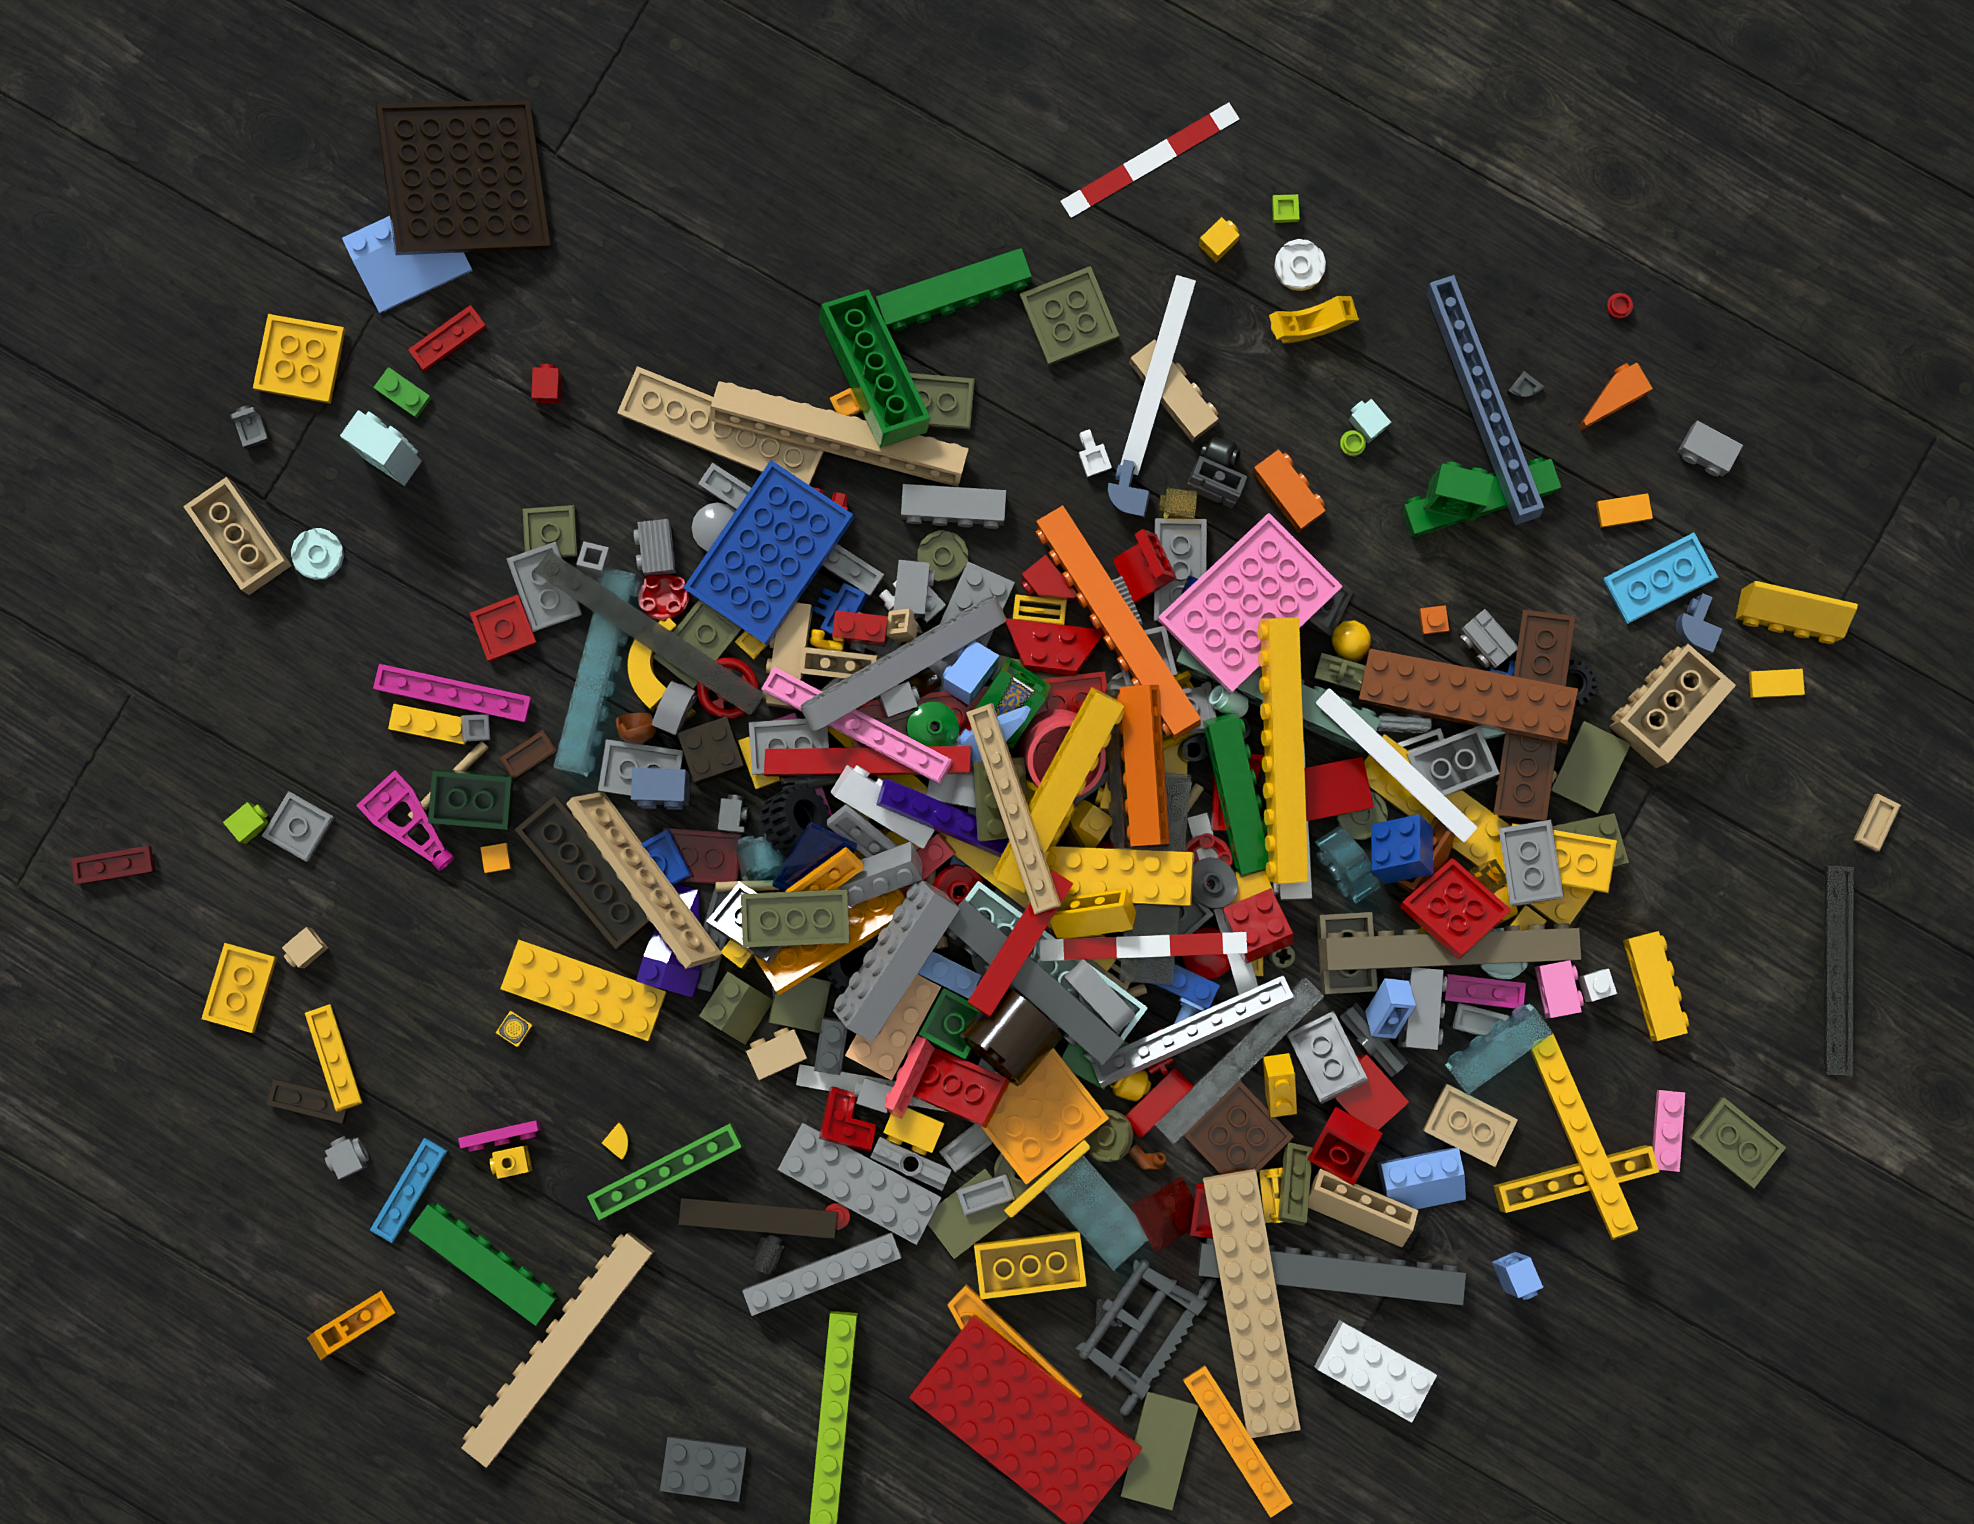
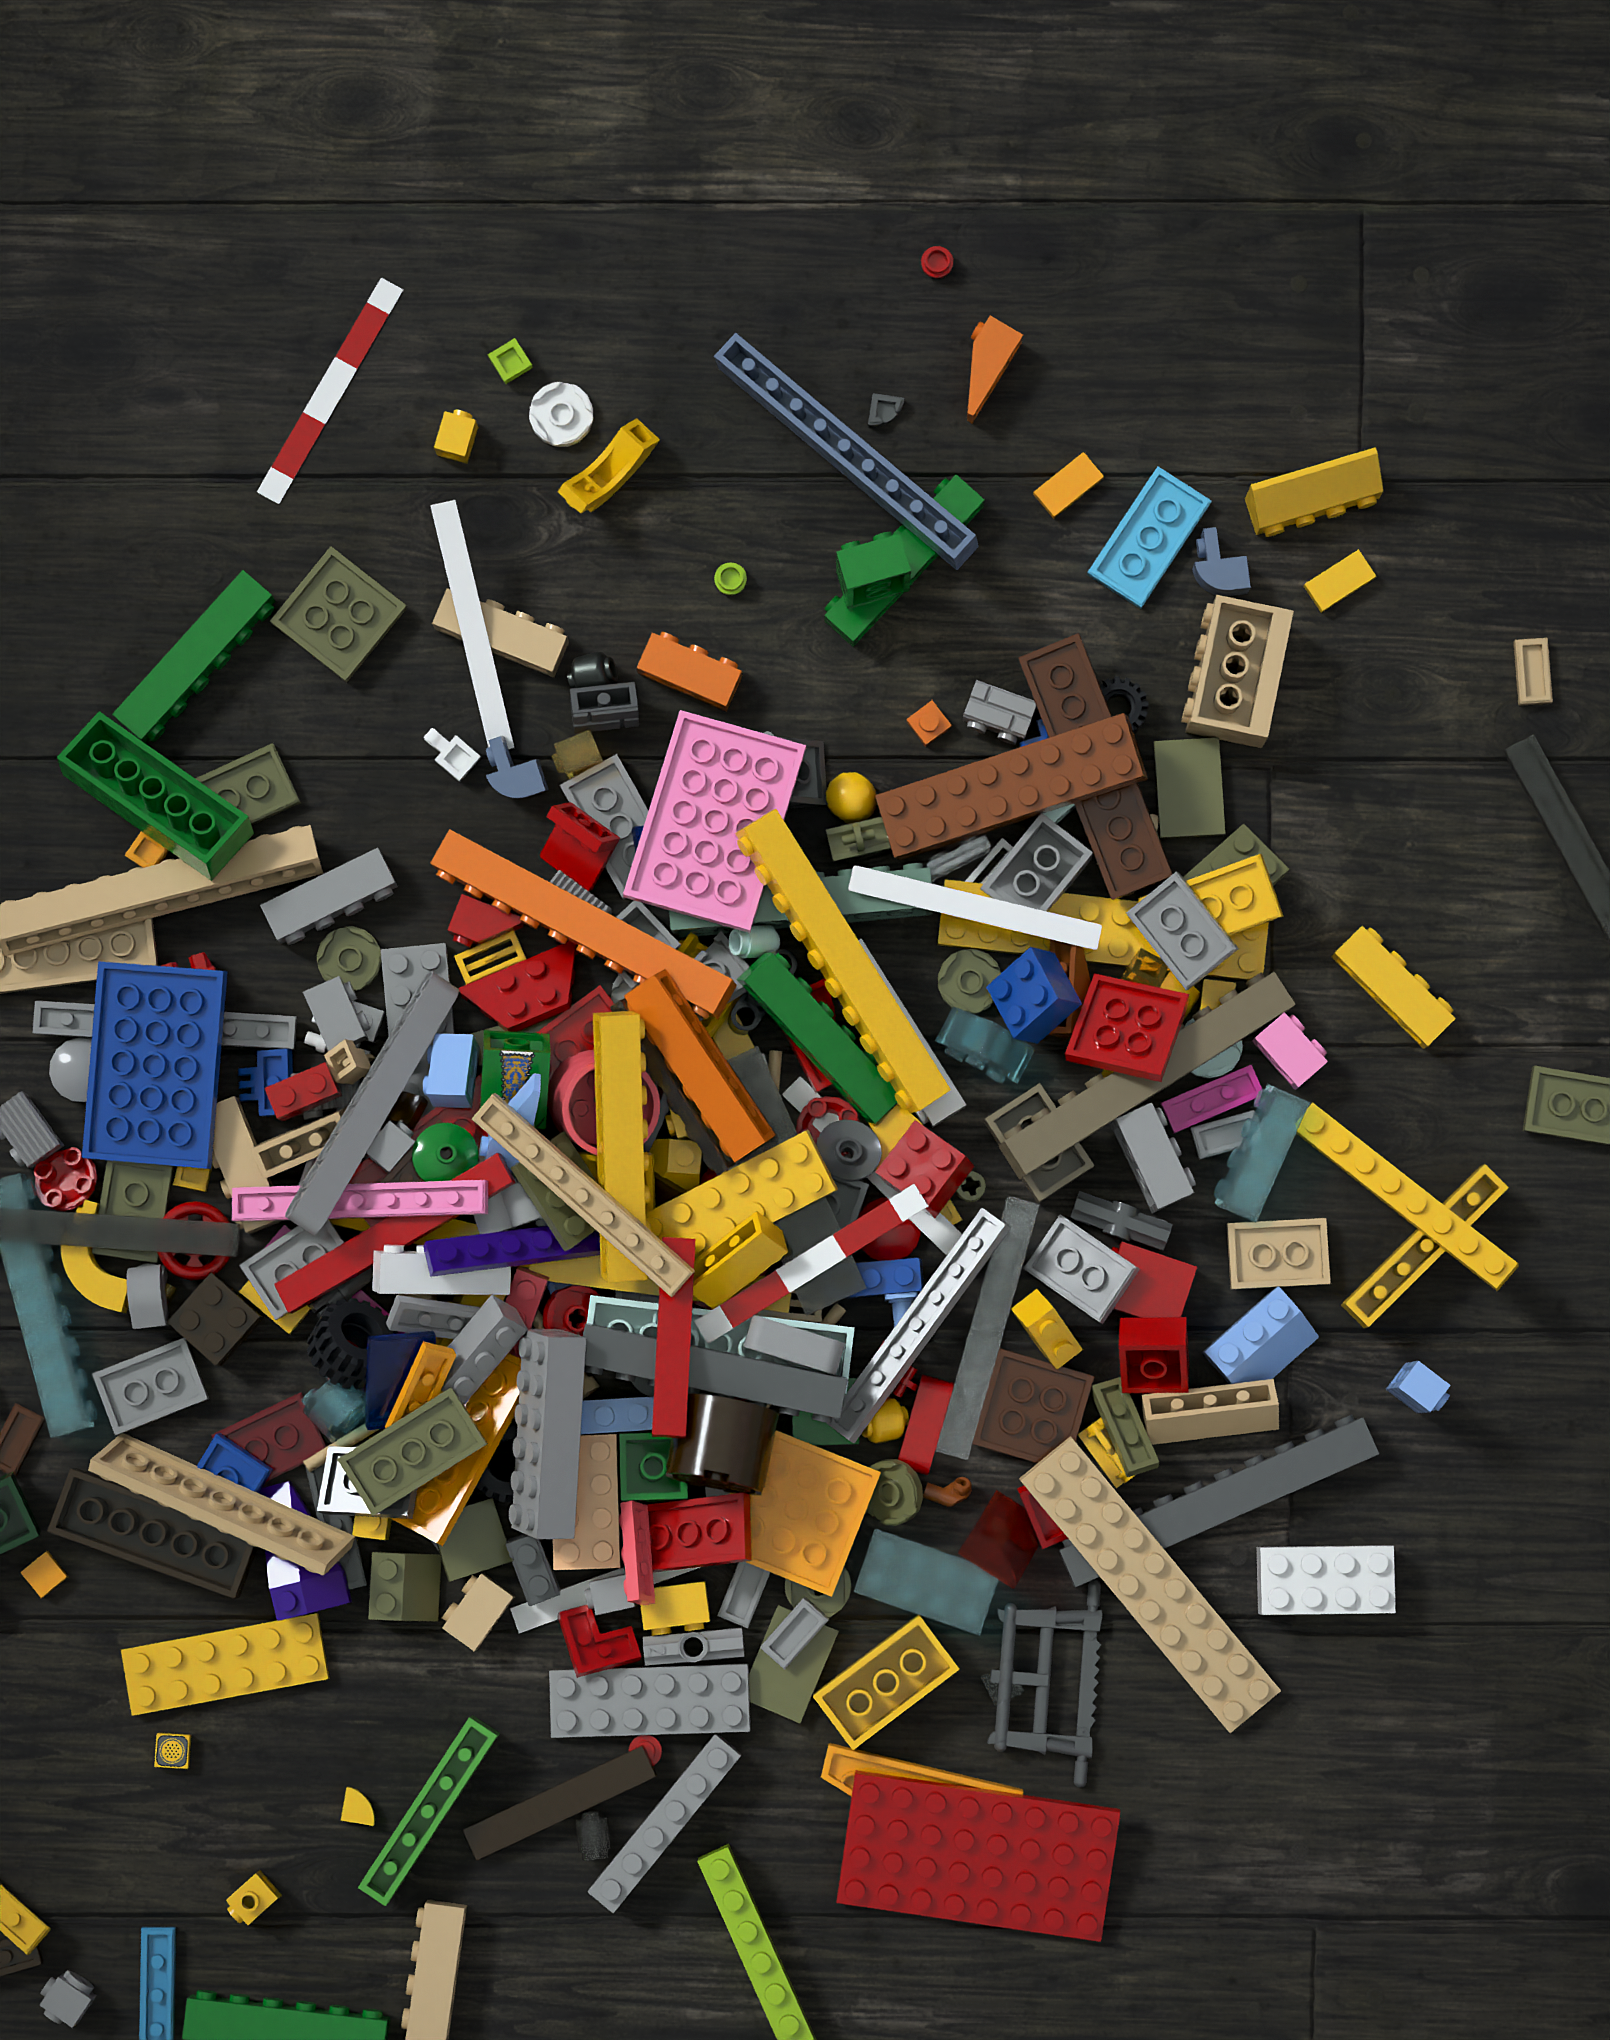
camera: 25 degrees left, 0 degrees up
dark pink plate [458,1120,542,1152] -> none
dark orange hair [616,713,656,744] -> none
sand blue brick [631,768,691,810] -> none
flat silver brick [718,795,748,834] -> none
yellow arm [809,629,844,651] -> none
yellow tile [1004,1140,1090,1217] -> none
olive tile [1120,1391,1199,1510] -> none
light orange plate [1183,1365,1293,1518] -> none
red tile [1304,757,1374,821] -> none
light aqua brick [1348,399,1391,443] -> none
light blue brick [1365,978,1416,1039] -> none
white brick [1578,969,1617,1002] -> none
bright pink plate [1652,1090,1685,1172] -> none
light grey brick [1677,421,1743,477] -> none

